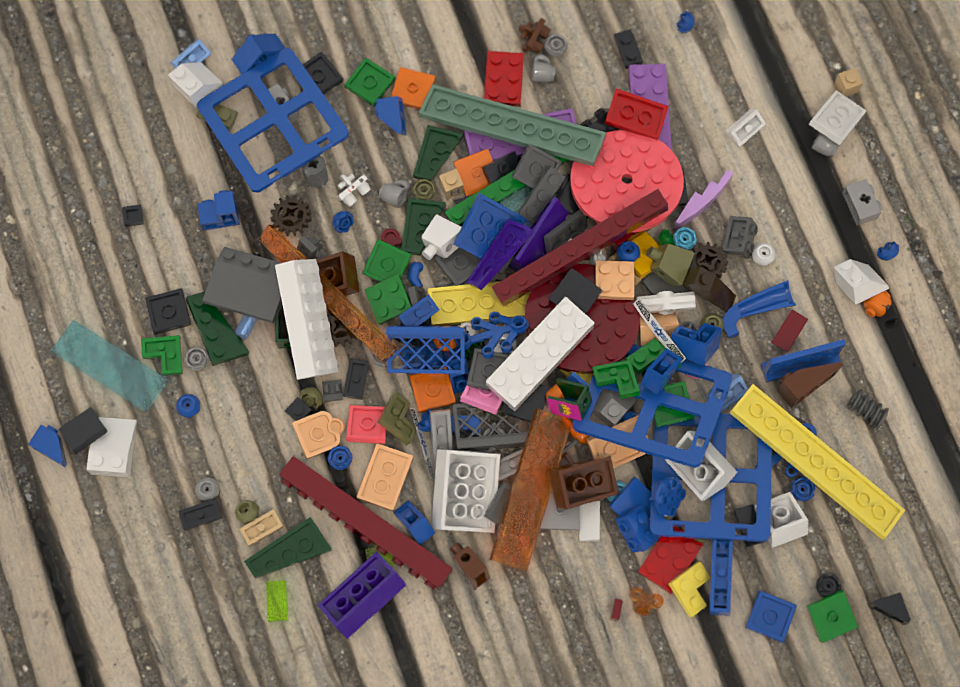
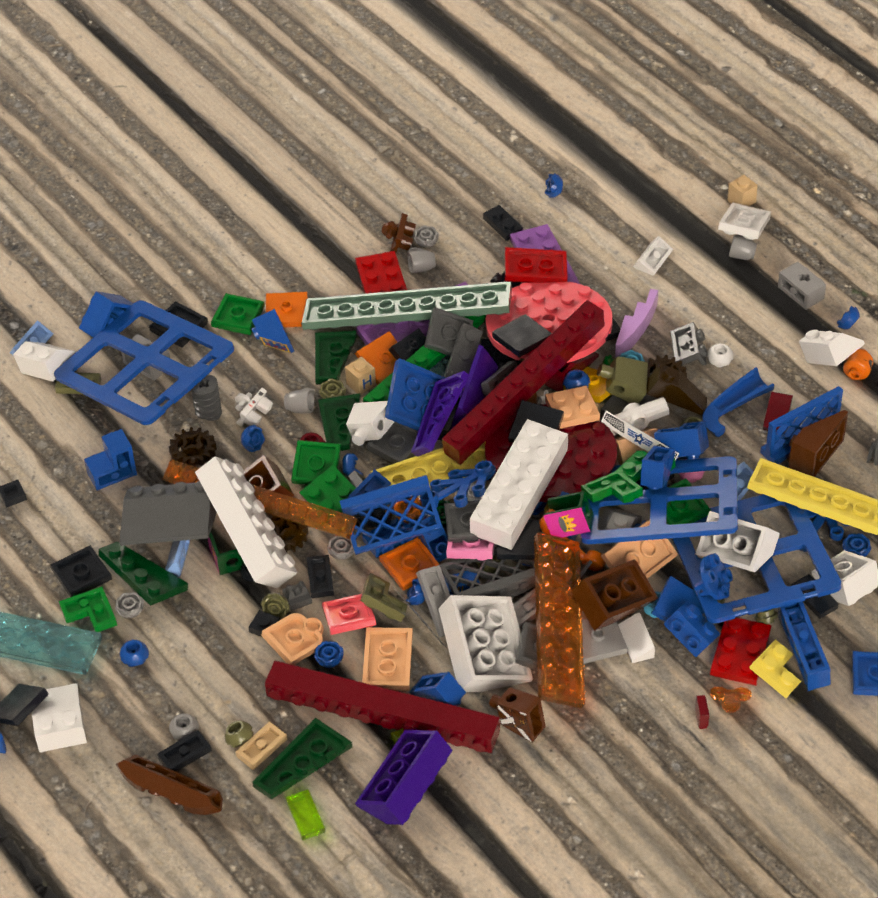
camera: 15 degrees left, 25 degrees down
none -> reddish brown brick [115,755,223,815]
none -> black tile [492,314,552,357]

